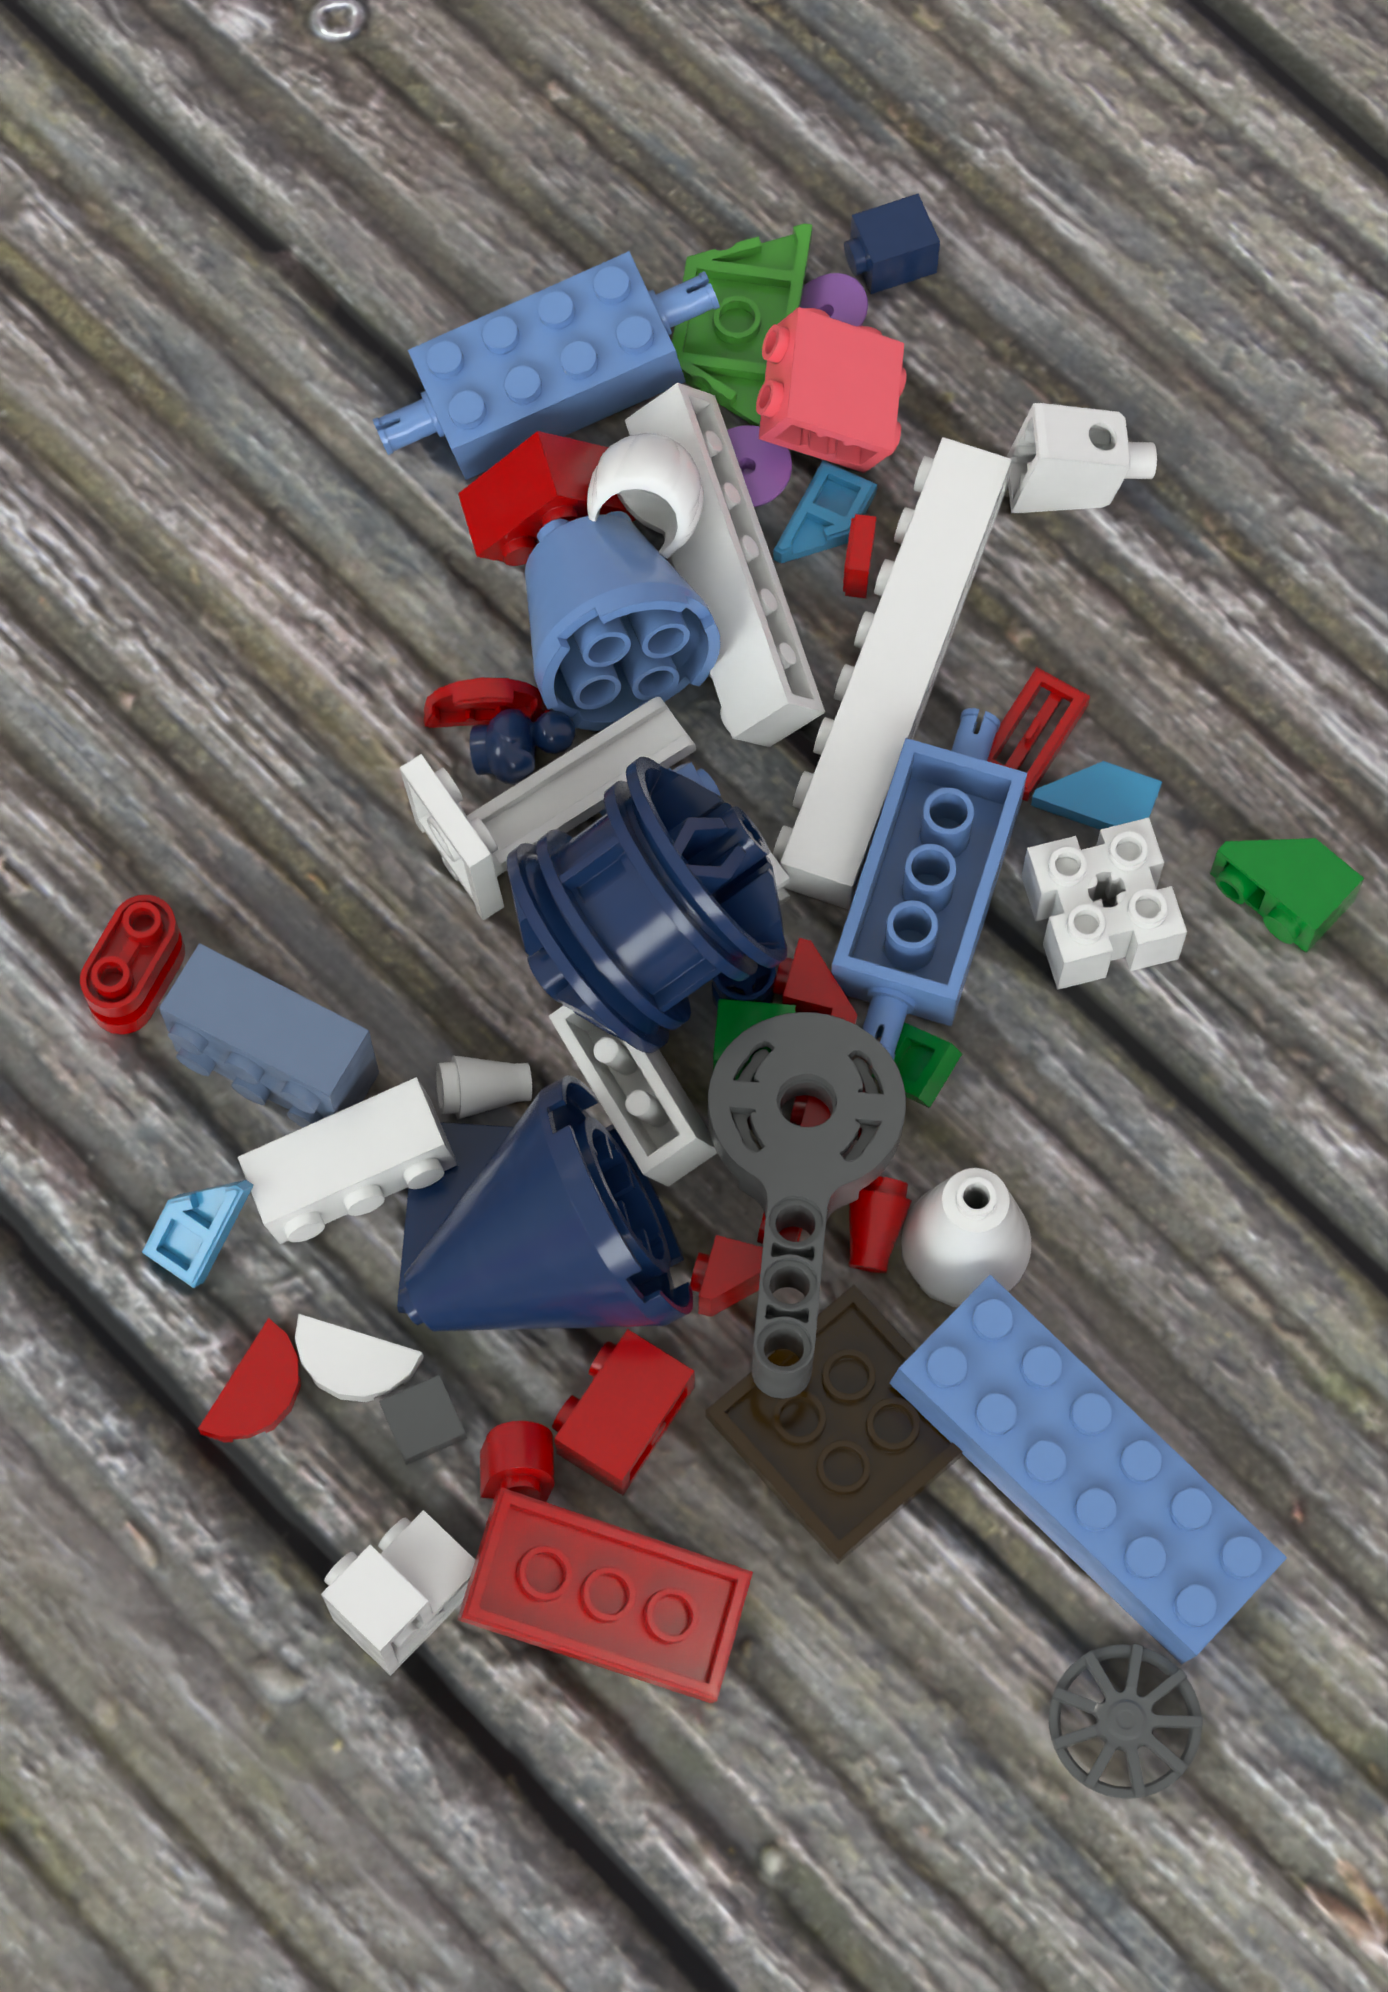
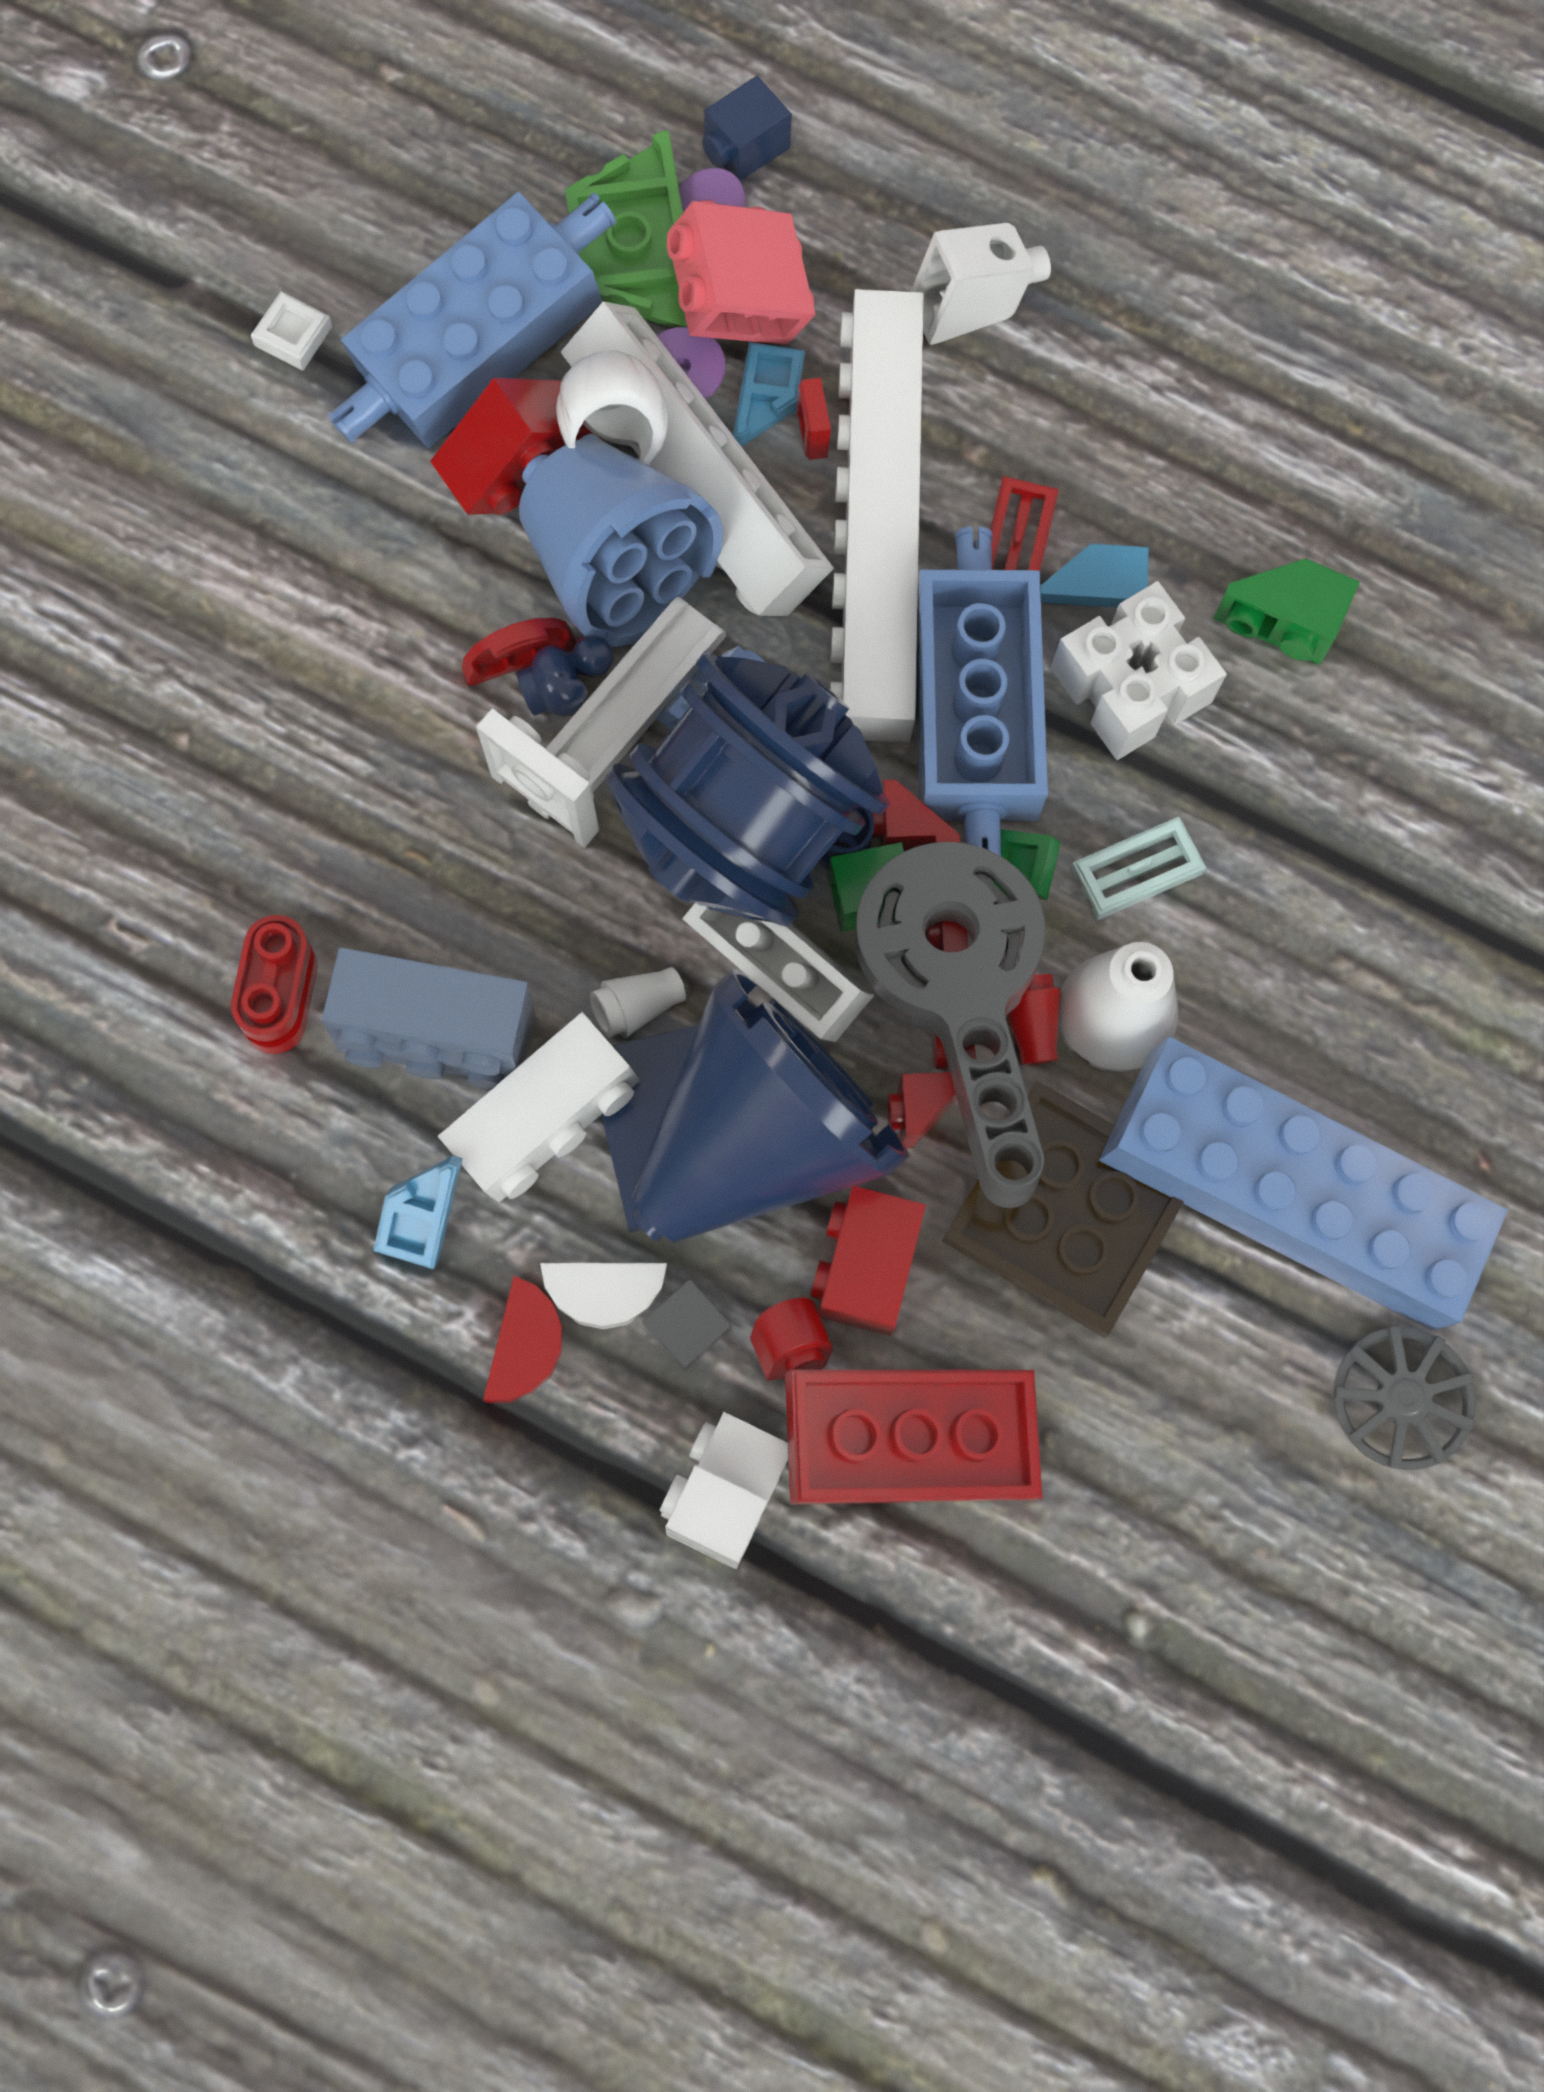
camera: 25 degrees left, 5 degrees up
none -> white tile [251,291,332,371]
none -> light aqua tile [1070,816,1206,921]

